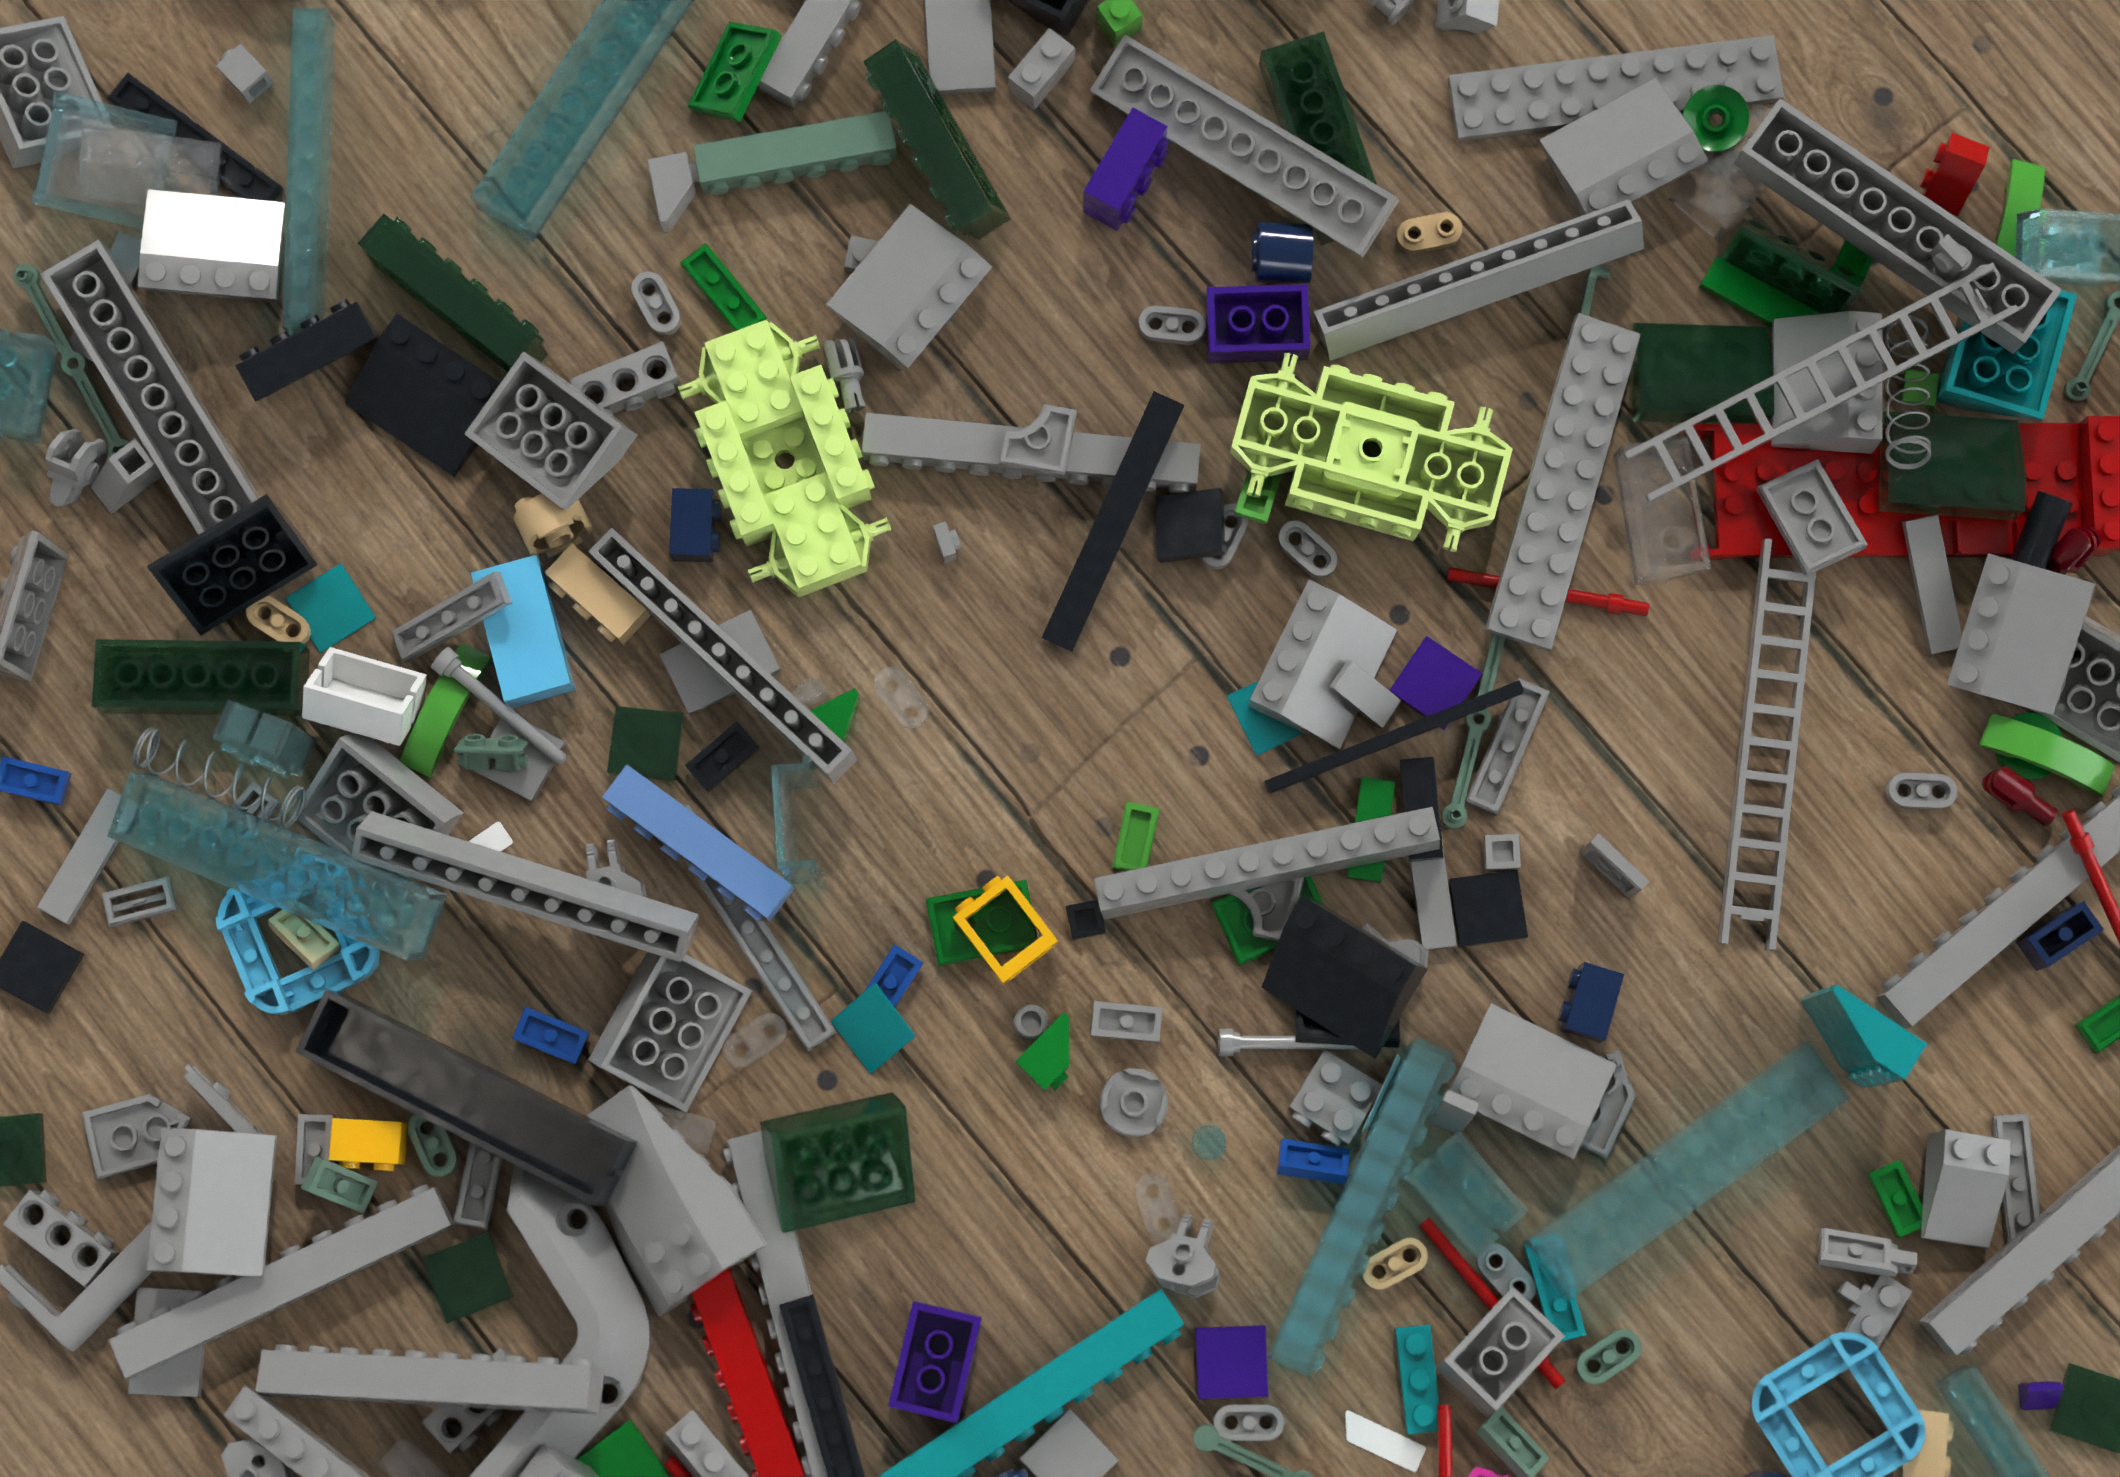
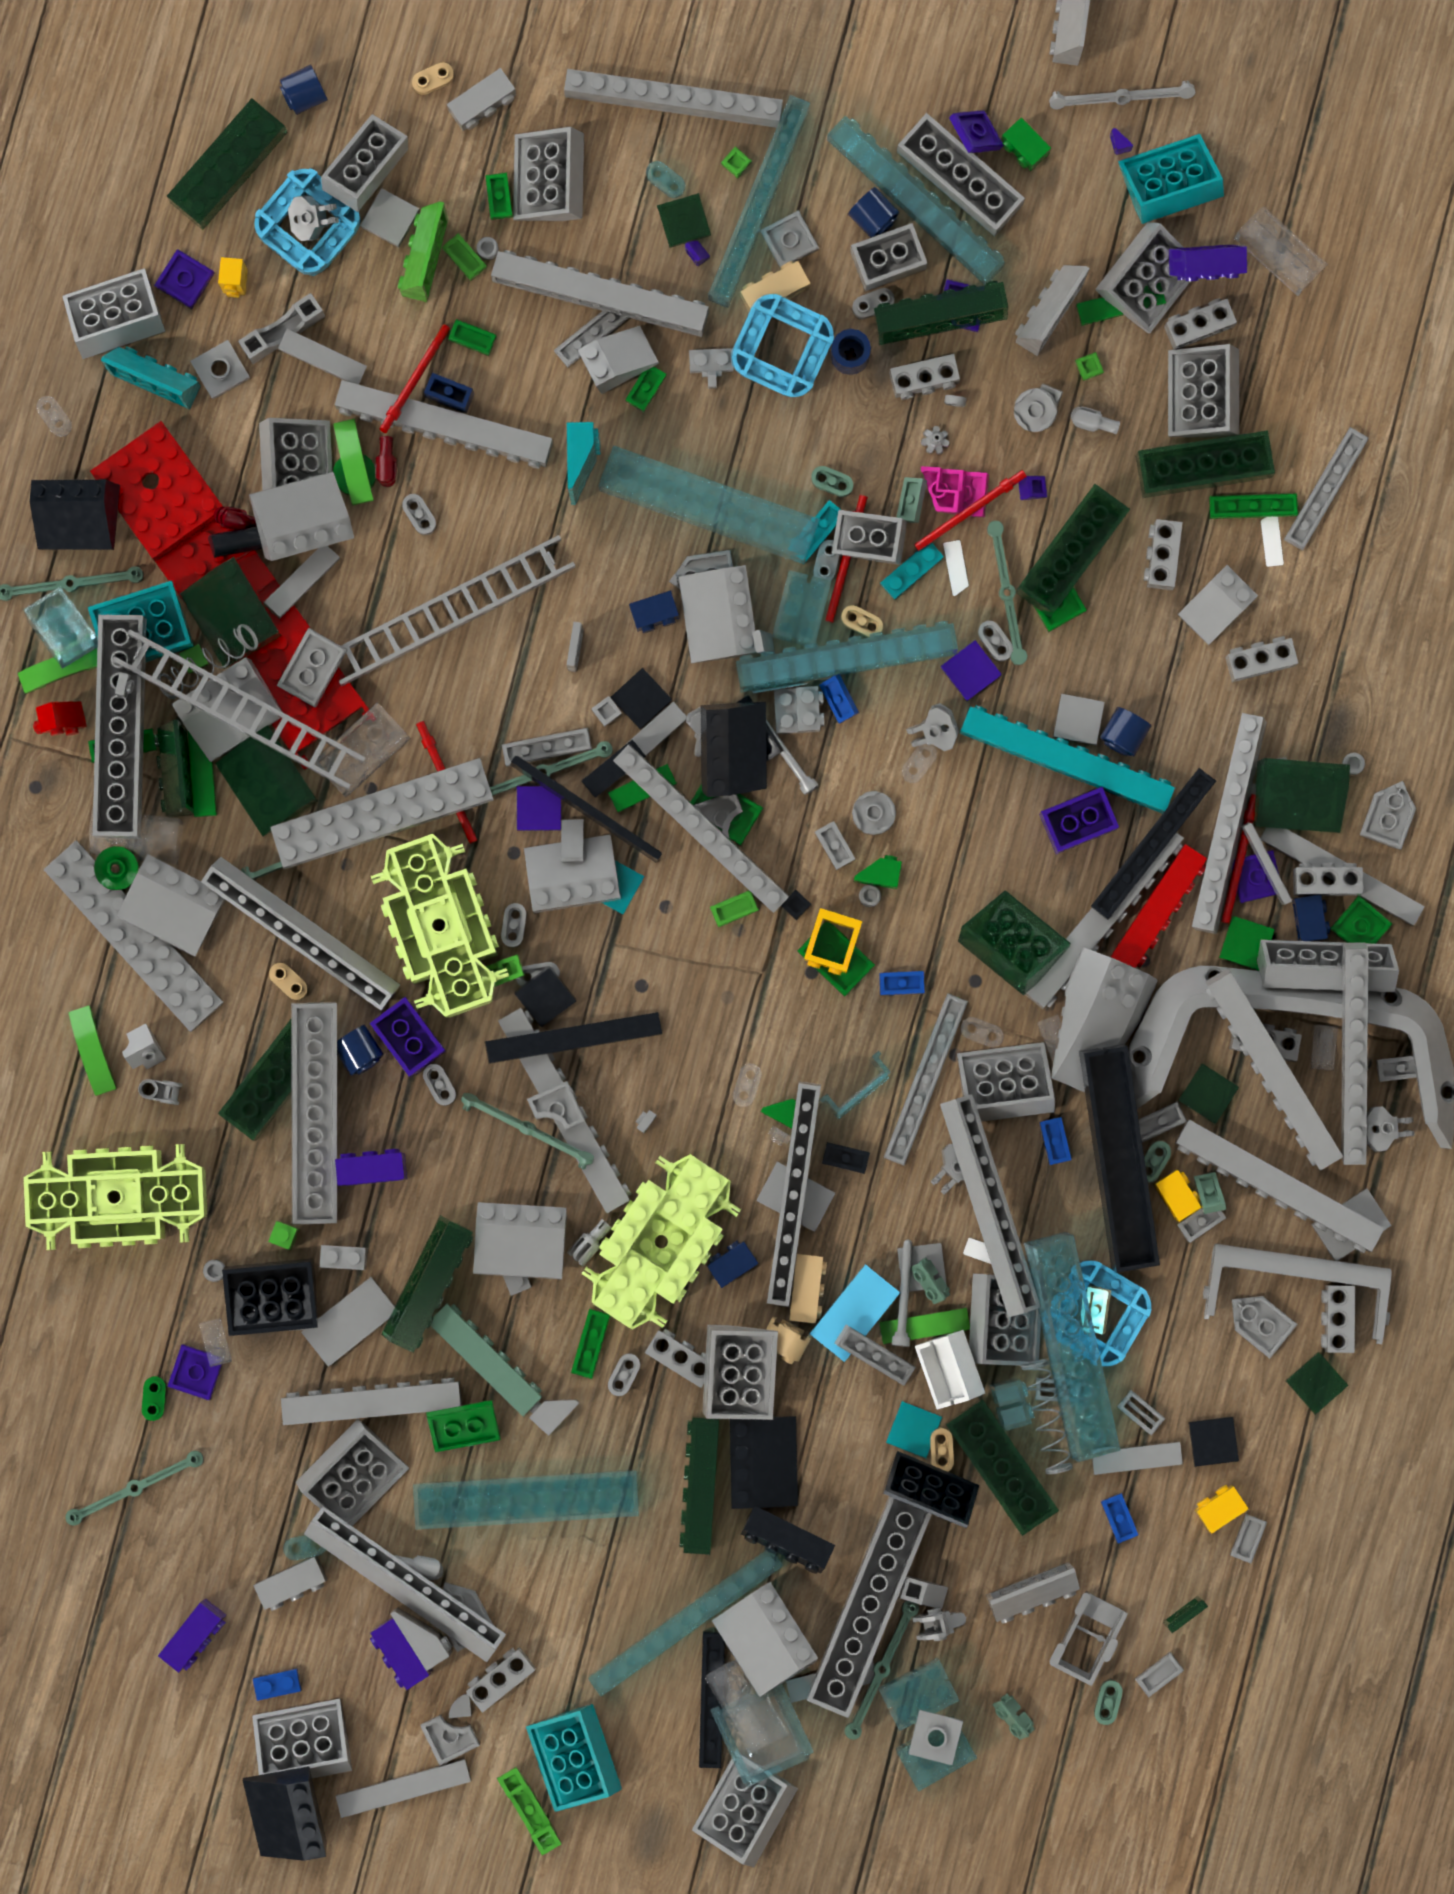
camera: 125 degrees left, 5 degrees up
light grey slope [147,1128,277,1277] -> none
light grey brick [216,44,274,104] -> none
medium blue brick [602,765,795,921] -> none
clear green tile [607,706,684,781] -> none
teal piece [831,983,916,1074] -> none
clear light blue tile [1191,1125,1226,1160] -> none
light grey hinge [1818,1228,1917,1276] -> none
none -> sand green piece [461,1093,594,1169]

